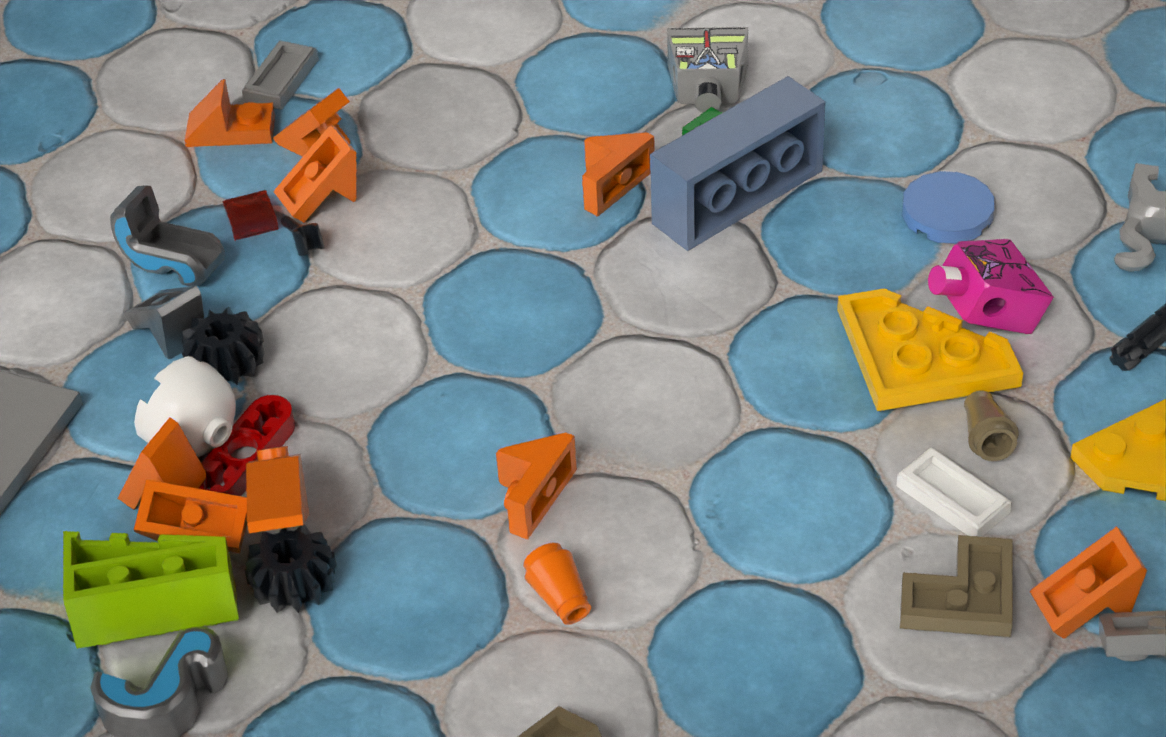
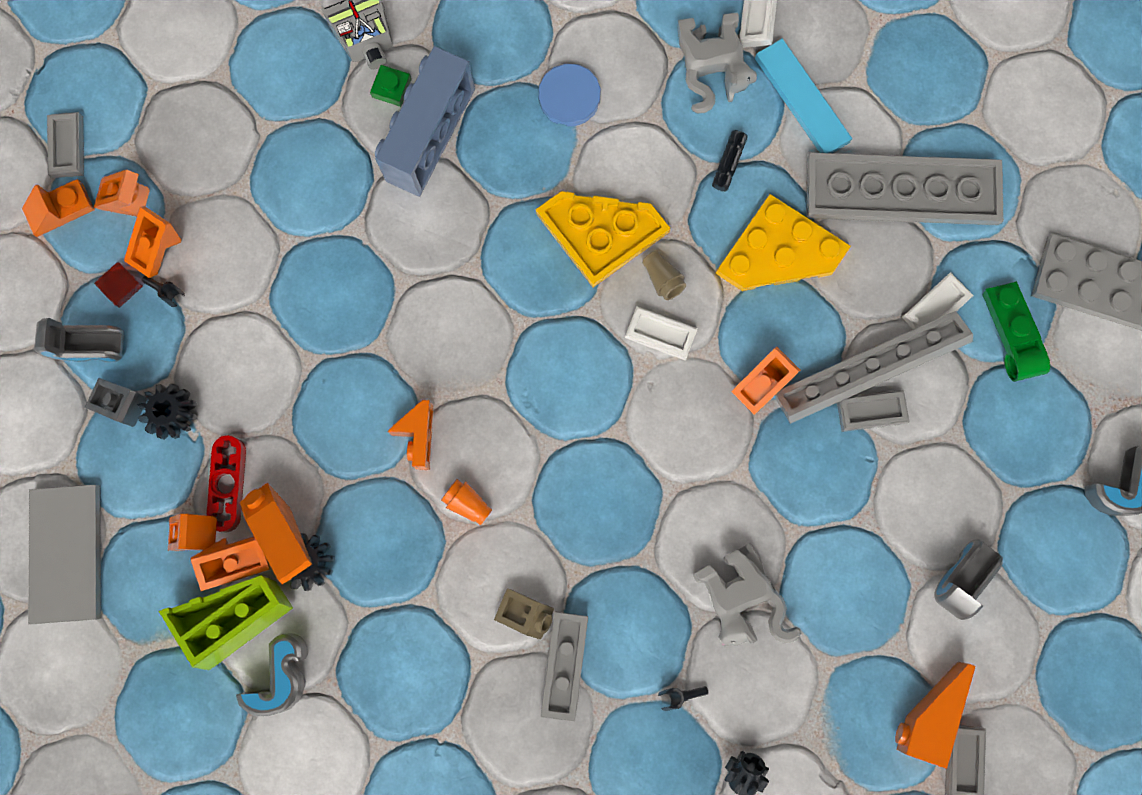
camera: 25 degrees left, 35 degrees up
white cylinder [134,356,236,457] -> none
orange slope [582,132,655,217] -> none
dark tan plate [900,535,1013,637] -> none
dark pink torso [928,239,1054,334] -> none

